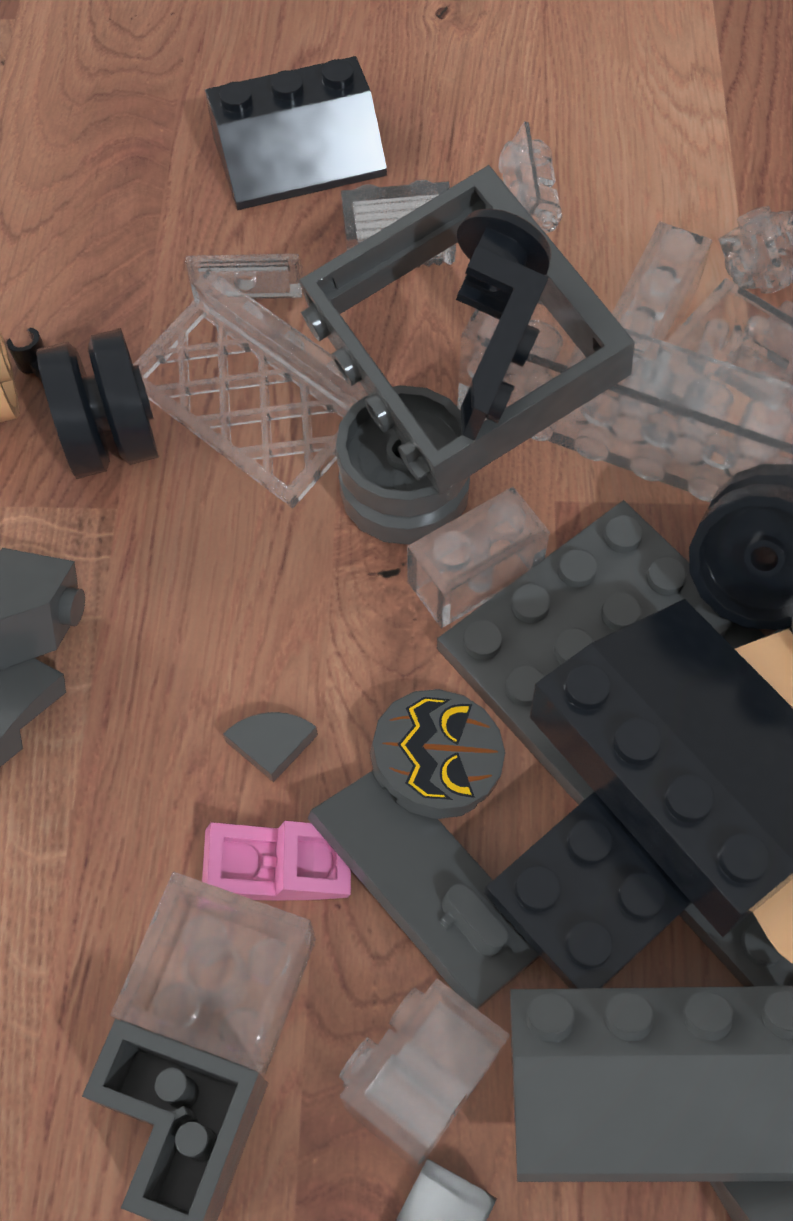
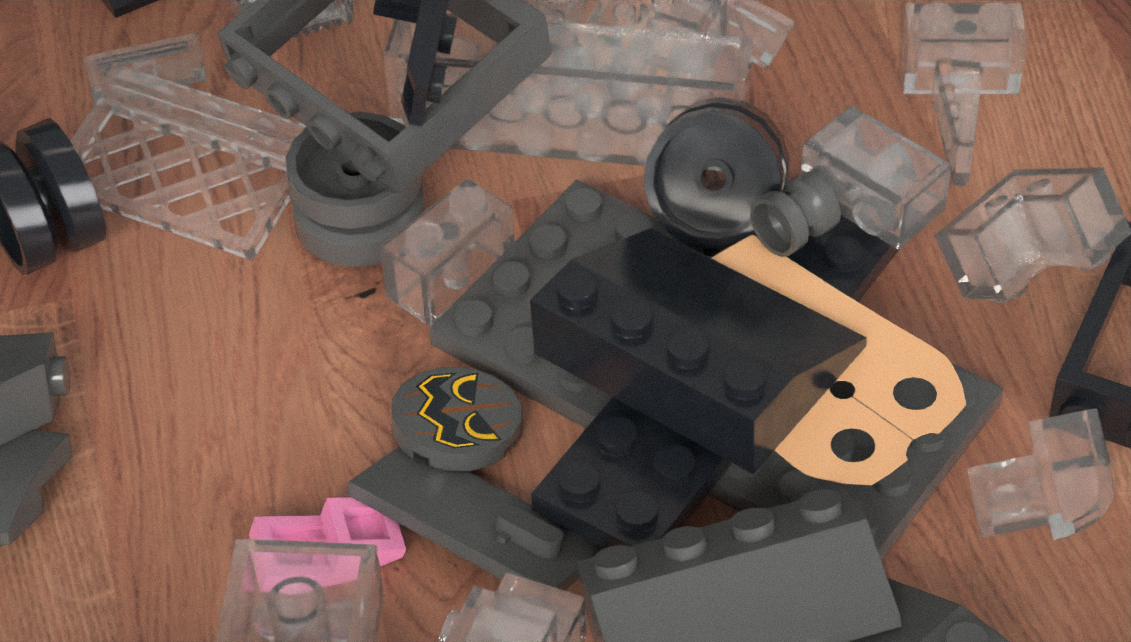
camera: 15 degrees left, 15 degrees down
dark grey tile [223,712,318,782] -> none

